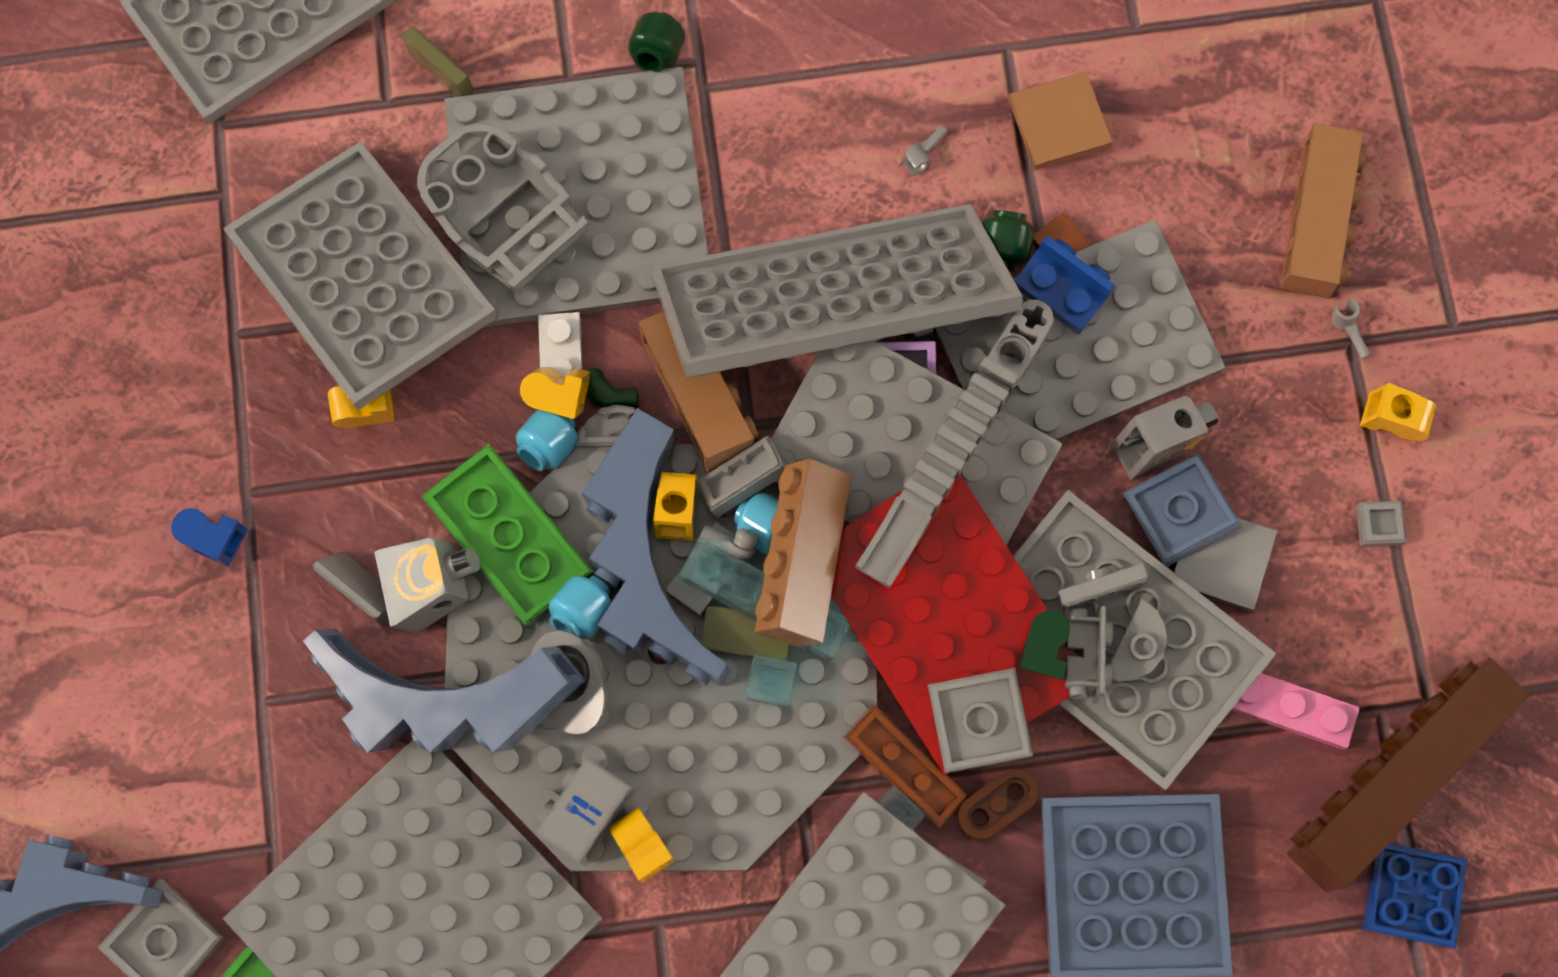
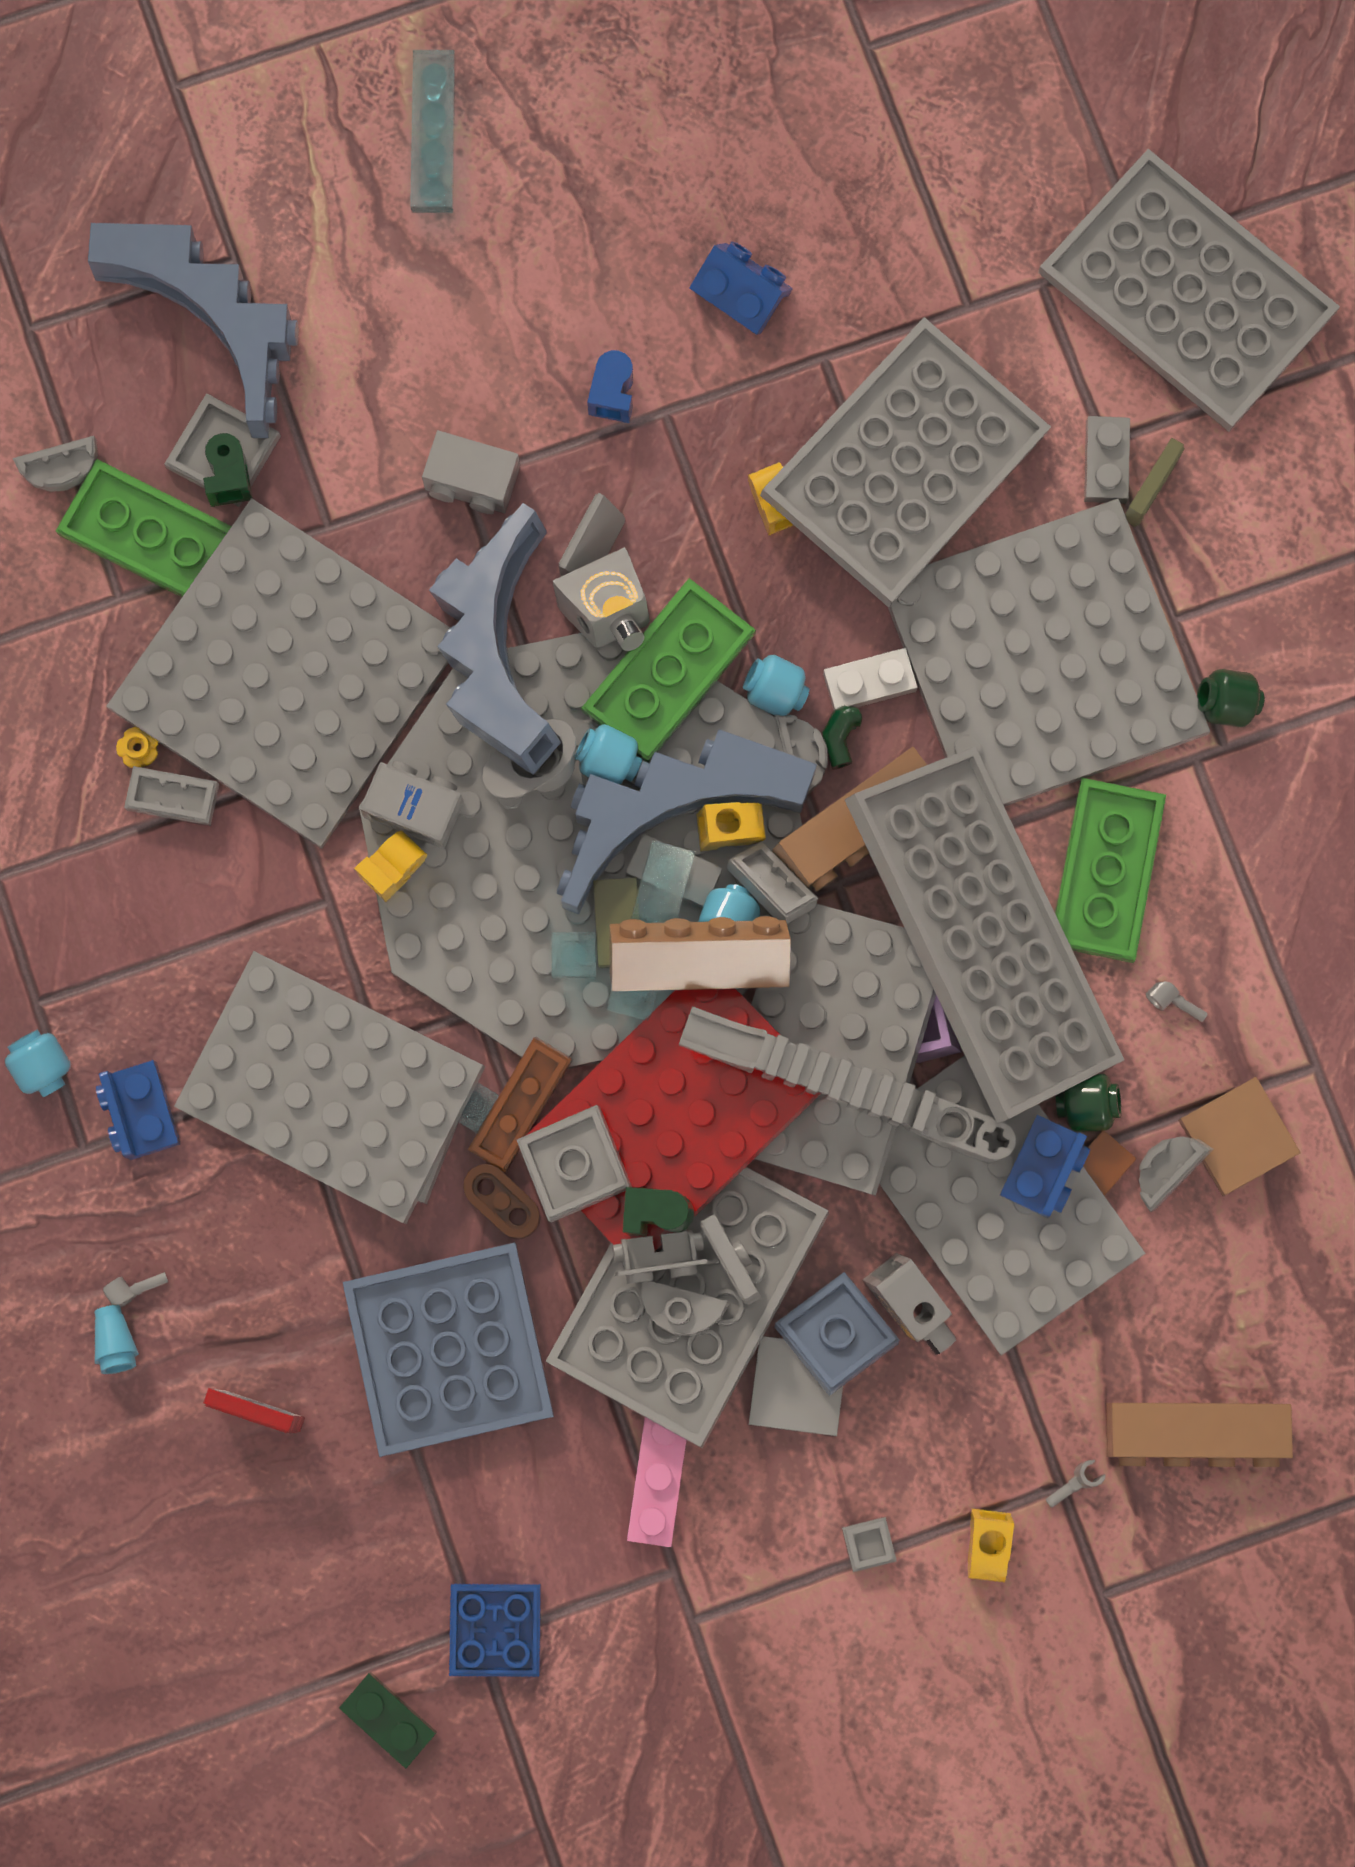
camera: 75 degrees right, 5 degrees up
light grey slope [417,123,589,295] -> none
yellow leg [520,367,591,419] -> none
light grey arm [697,525,758,559] -> none
reddish brown brick [1286,657,1531,892] -> none
none -> dark green leg [203,433,253,507]
none -> light grey brick [422,430,520,514]
none -> blue bracket [689,241,793,335]
none -> bright green tile [1055,778,1166,963]
none -> light grey plate [1084,416,1130,504]
none -> light grey plate [1139,1136,1214,1212]

